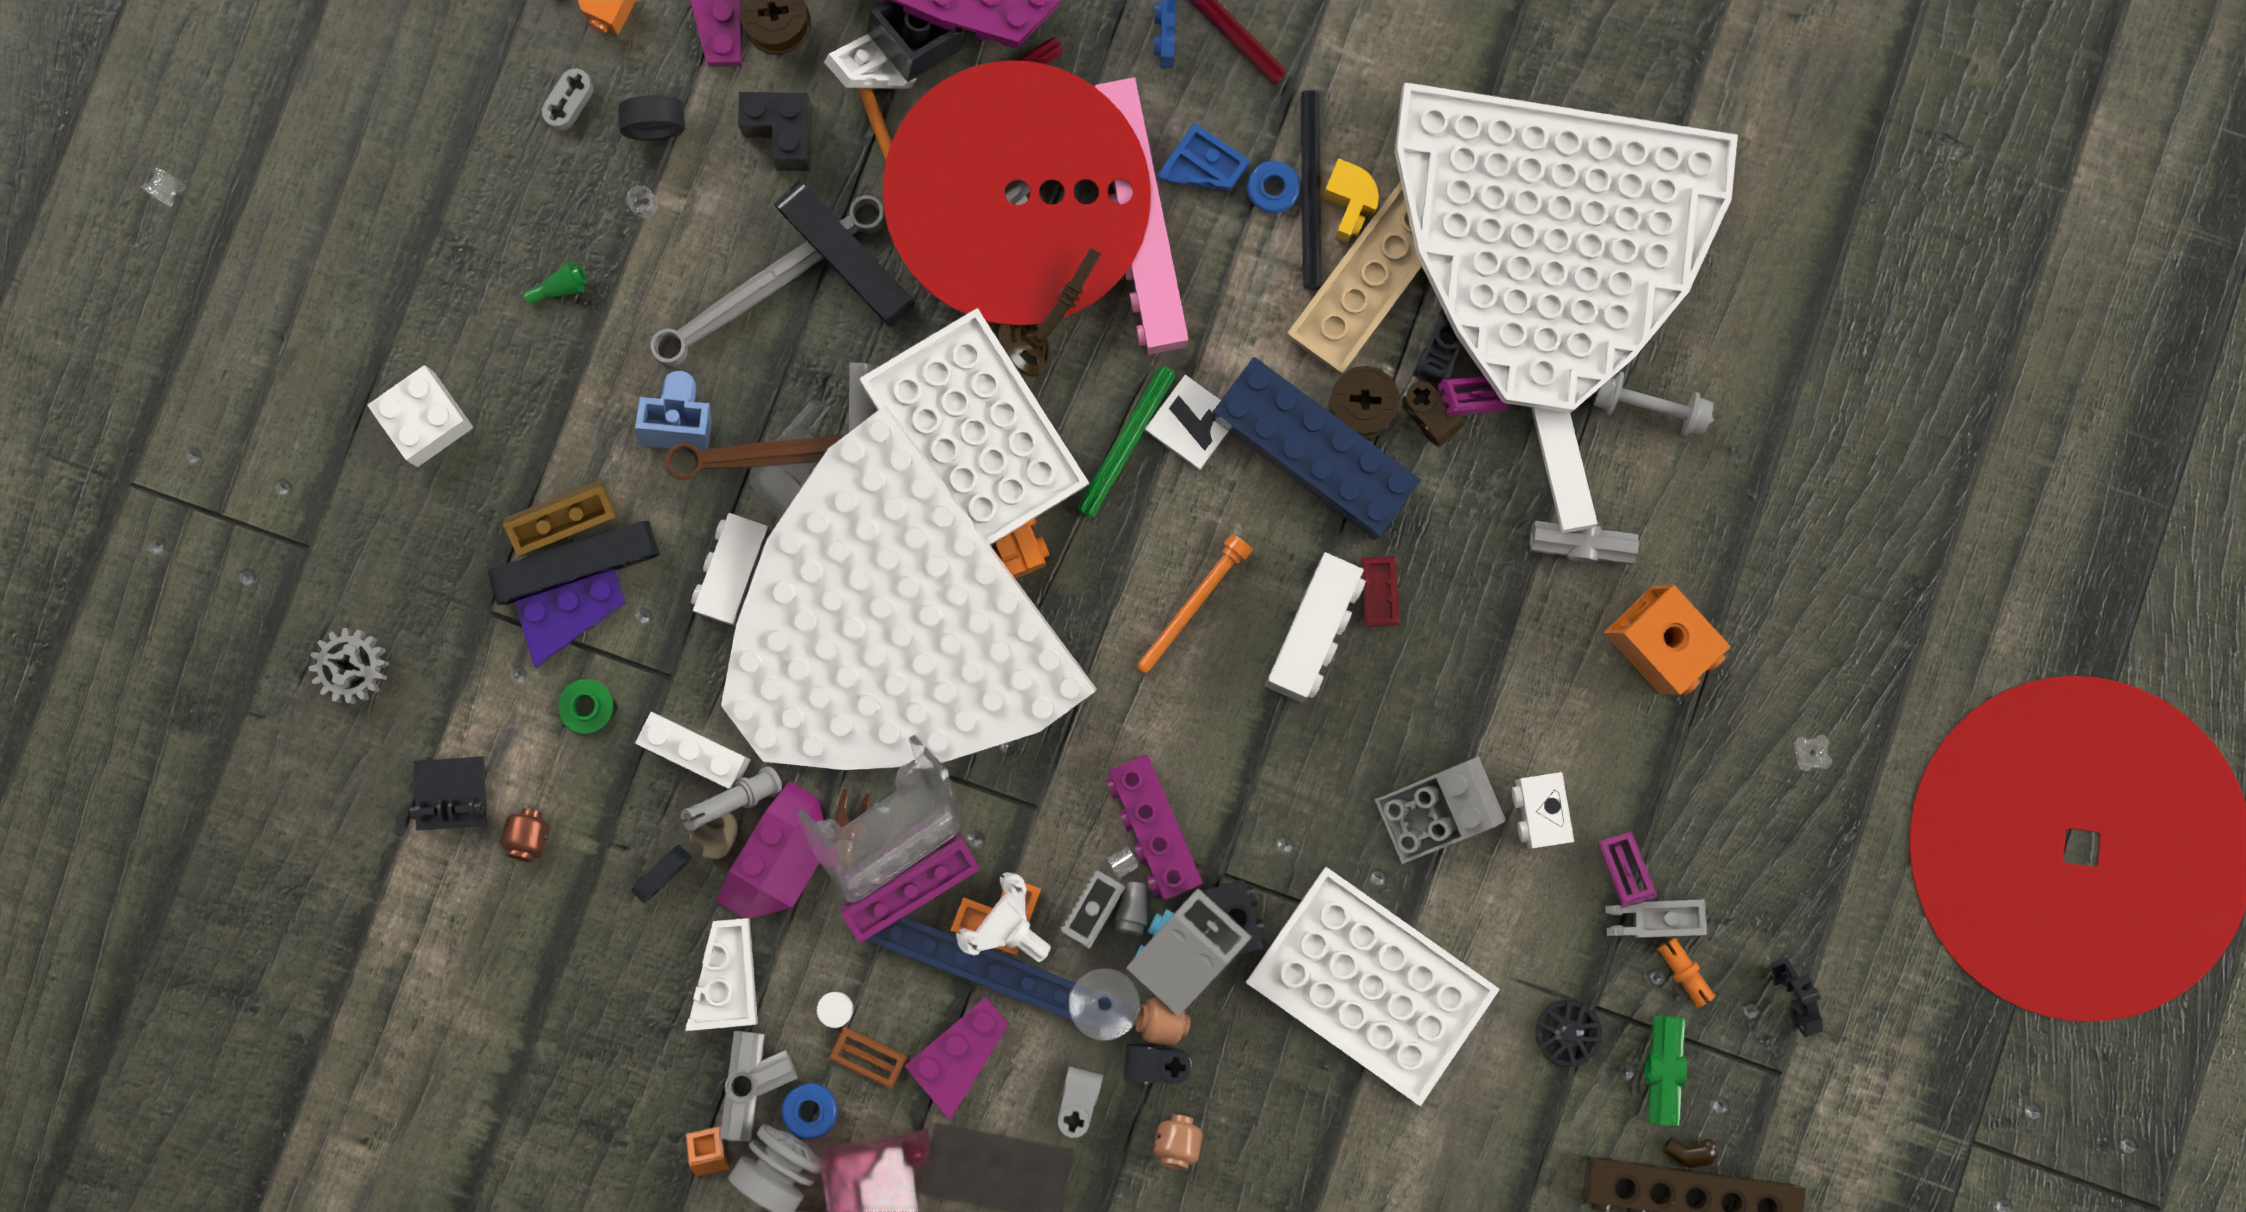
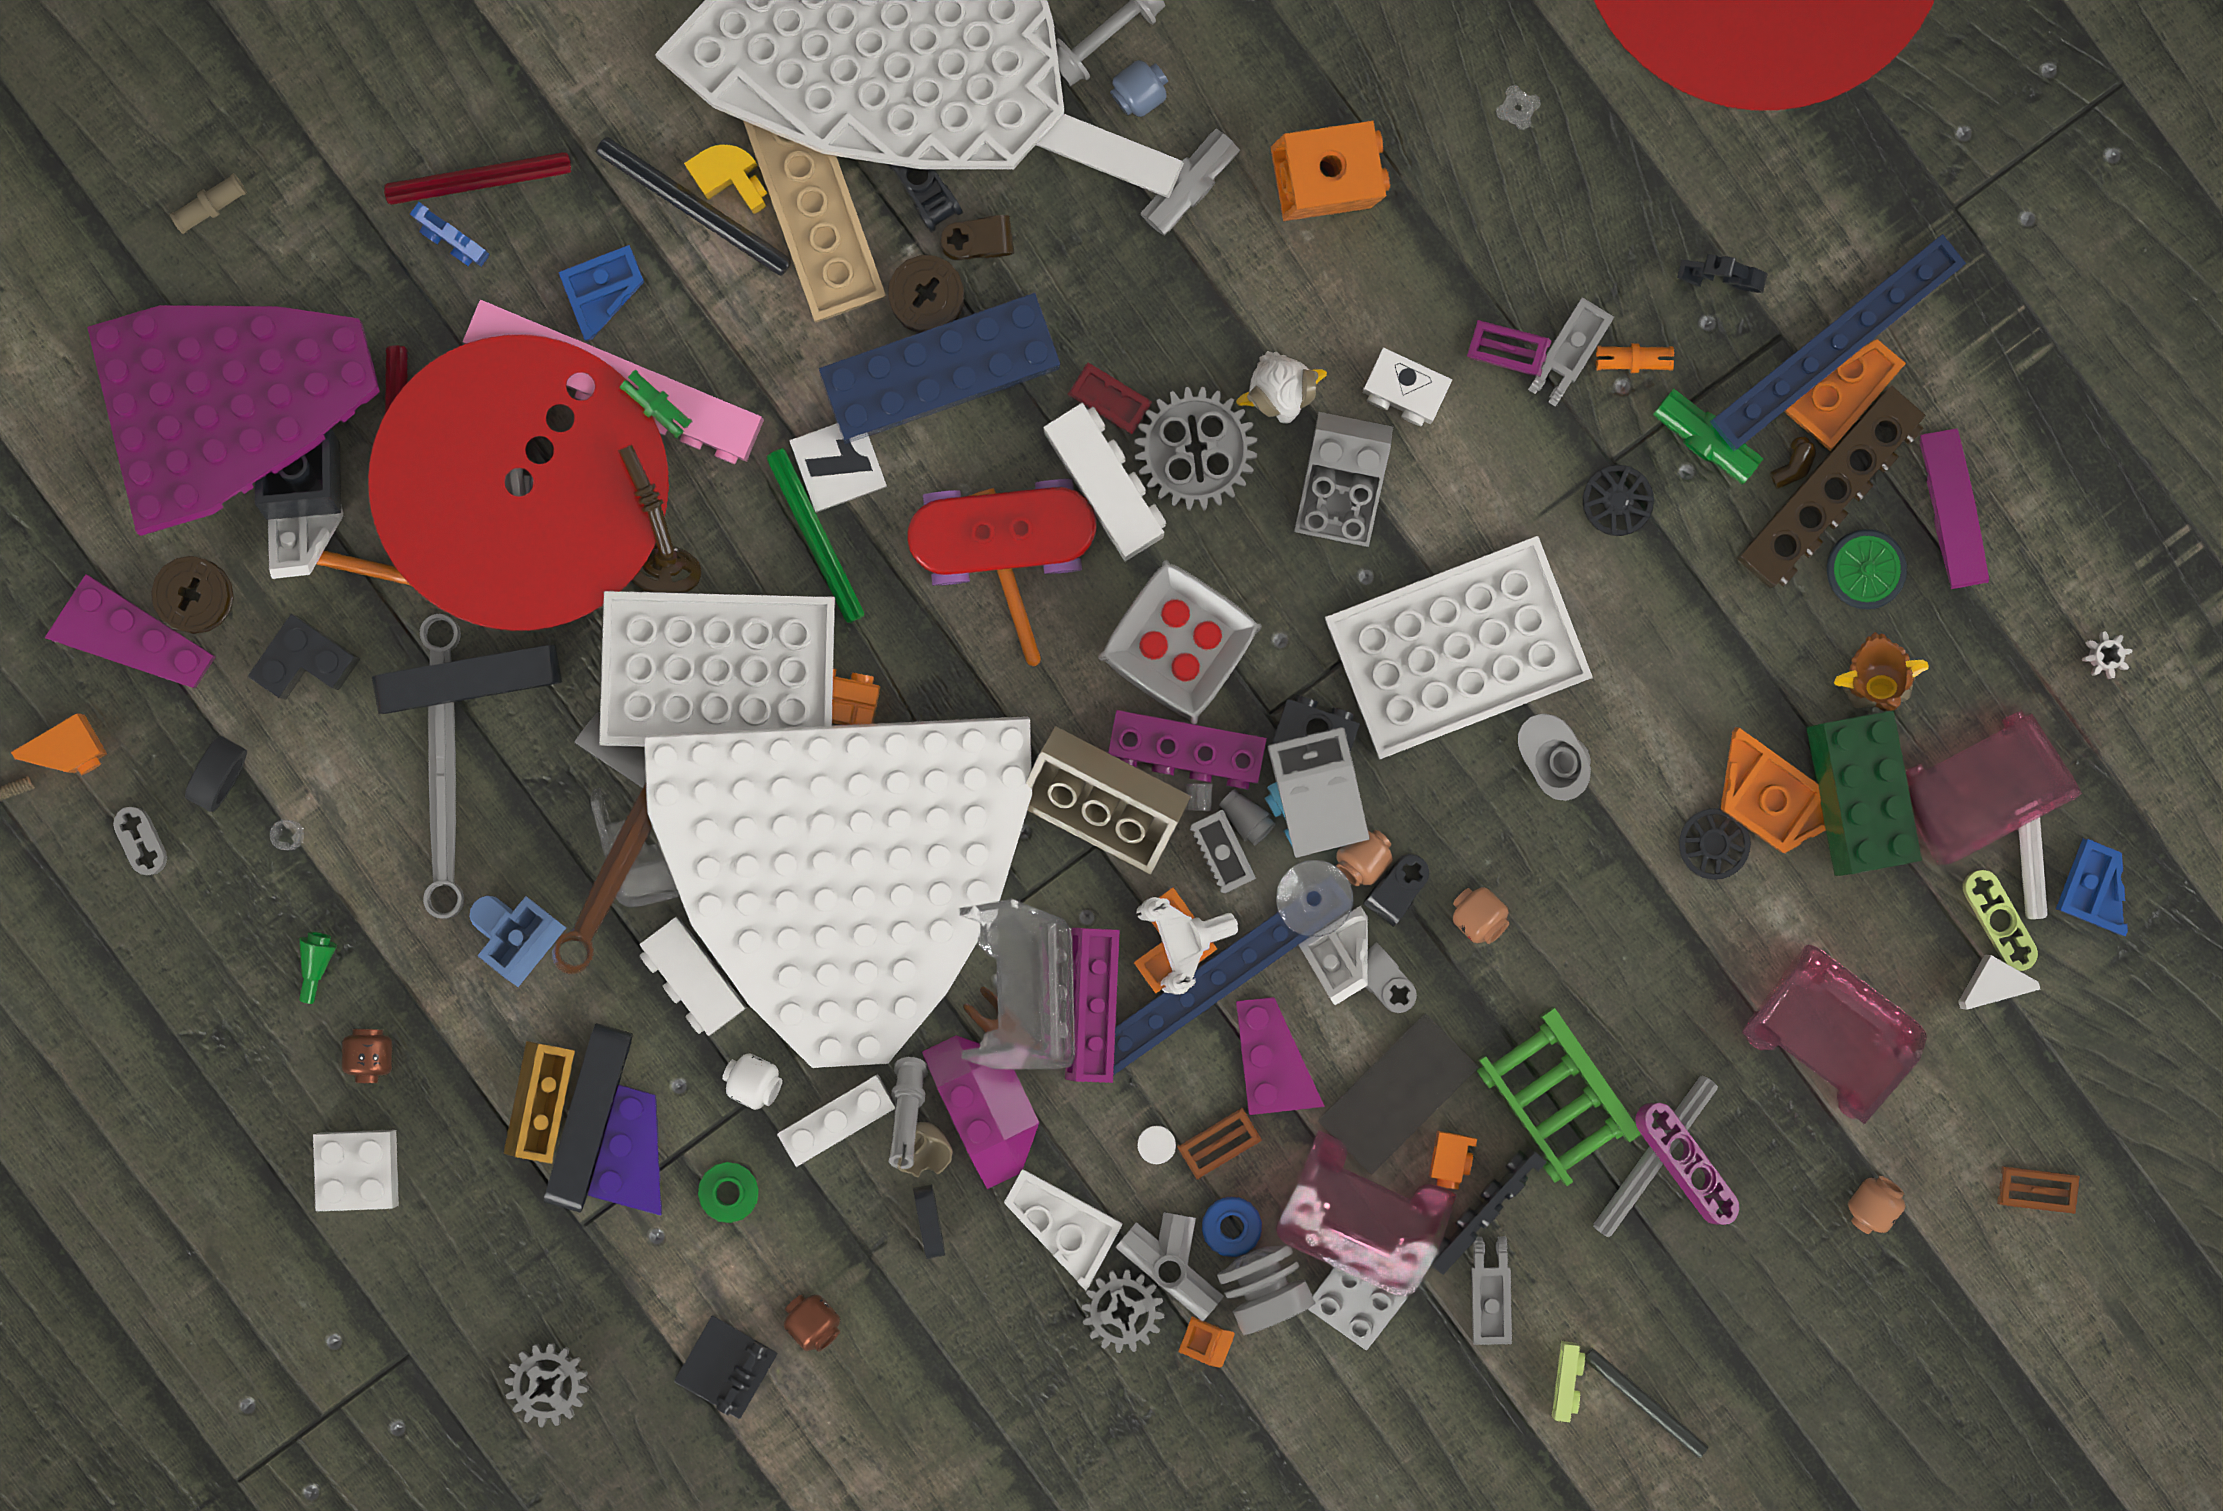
camera: 60 degrees left, 5 degrees up
blue piece [1247,160,1301,213] -> none
magenta tile [1438,376,1510,416] -> none
none -> copper head [342,1029,392,1083]
none -> green pin [619,369,693,439]
none -> white head [723,1053,782,1110]
none -> red piece [907,479,1096,586]
none -> dark tan brick [1026,726,1191,875]
none -> light grey gear [1082,1269,1164,1353]
none -> light grey piece [1099,560,1262,724]
none -> sand blue head [1110,60,1169,117]
none -> light grey gear [1135,387,1257,511]
none -> white hair [1236,351,1327,424]
none -> white wing [1299,906,1368,1005]
none -> light grey piece [1518,714,1591,801]
none -> dark blue plate [1710,234,1966,452]
none -> orange wing [1784,339,1906,451]

